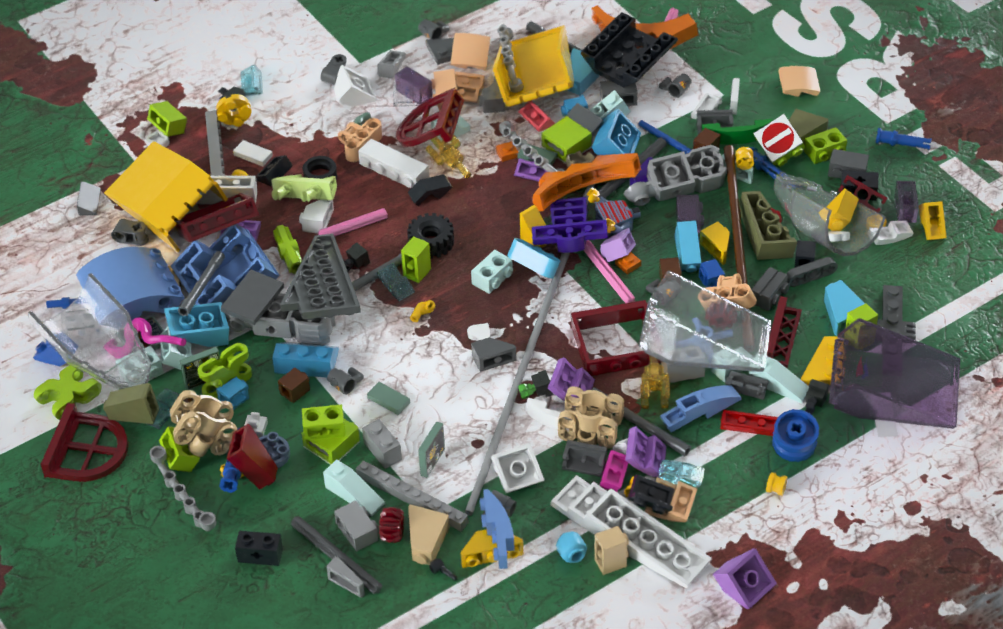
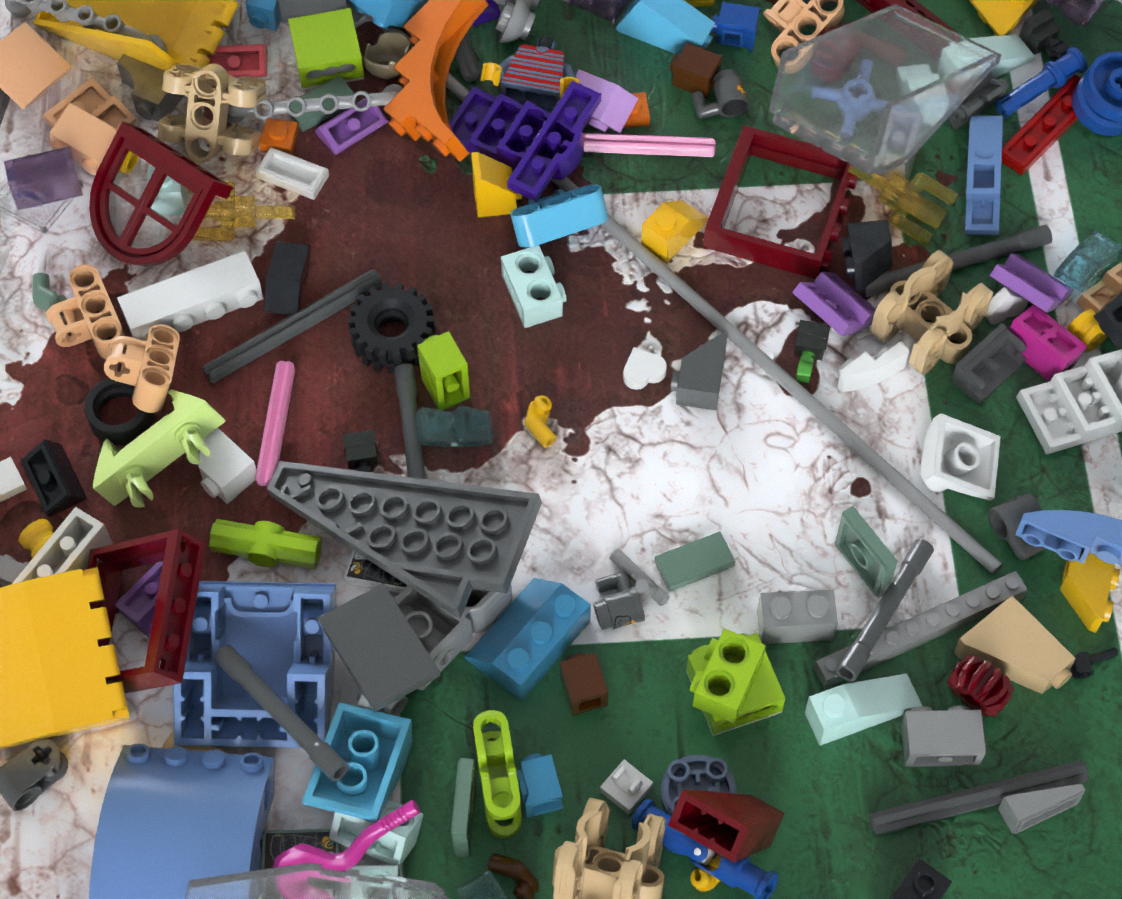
camera: 60 degrees left, 15 degrees up
none -> light nougat piece [104,324,180,413]
none -> tan piece [157,64,266,163]
none -> dark grey axle [203,269,382,383]
none -> white tile [255,147,329,200]
none -> light grey hose [609,549,670,606]
none -> yellow slope [641,200,708,264]
none -> dark grey piece [836,539,934,682]
none -> black slope [842,219,892,291]
none -> blue pin [994,46,1088,119]

